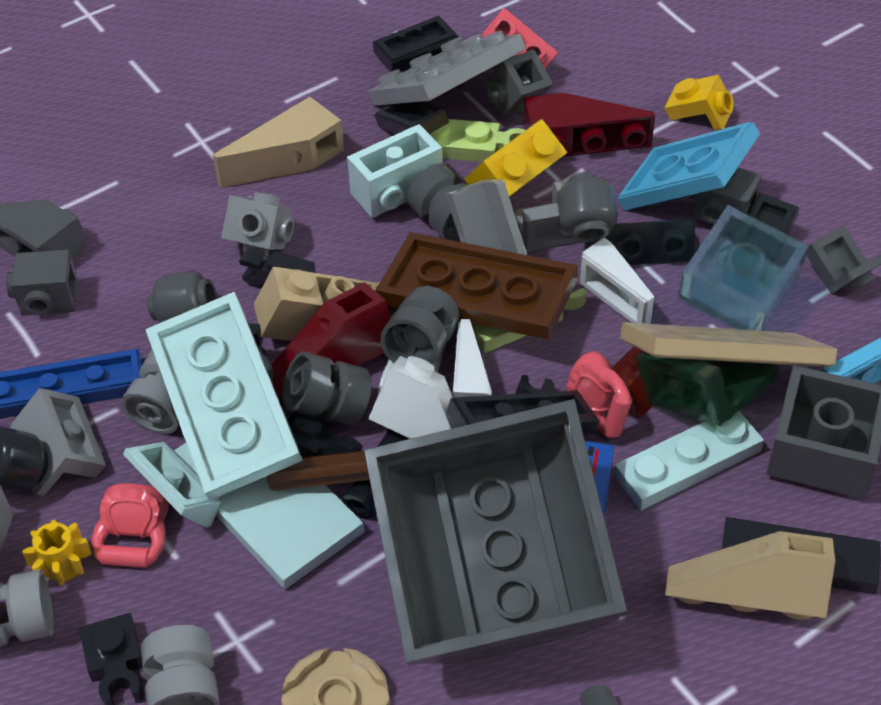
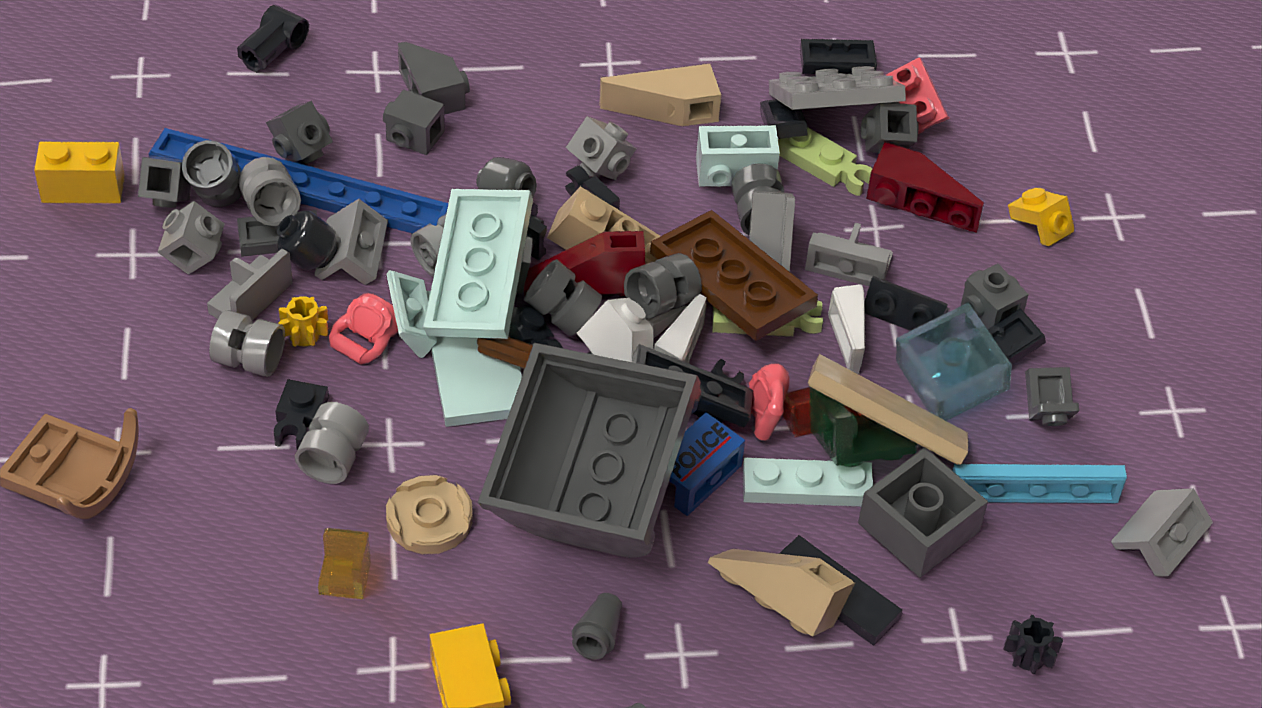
camera: 25 degrees right, 0 degrees up
yellow brick [464,119,568,197] -> none
dark grey head [557,172,618,242] -> none
medium azure tile [617,122,760,210] -> none

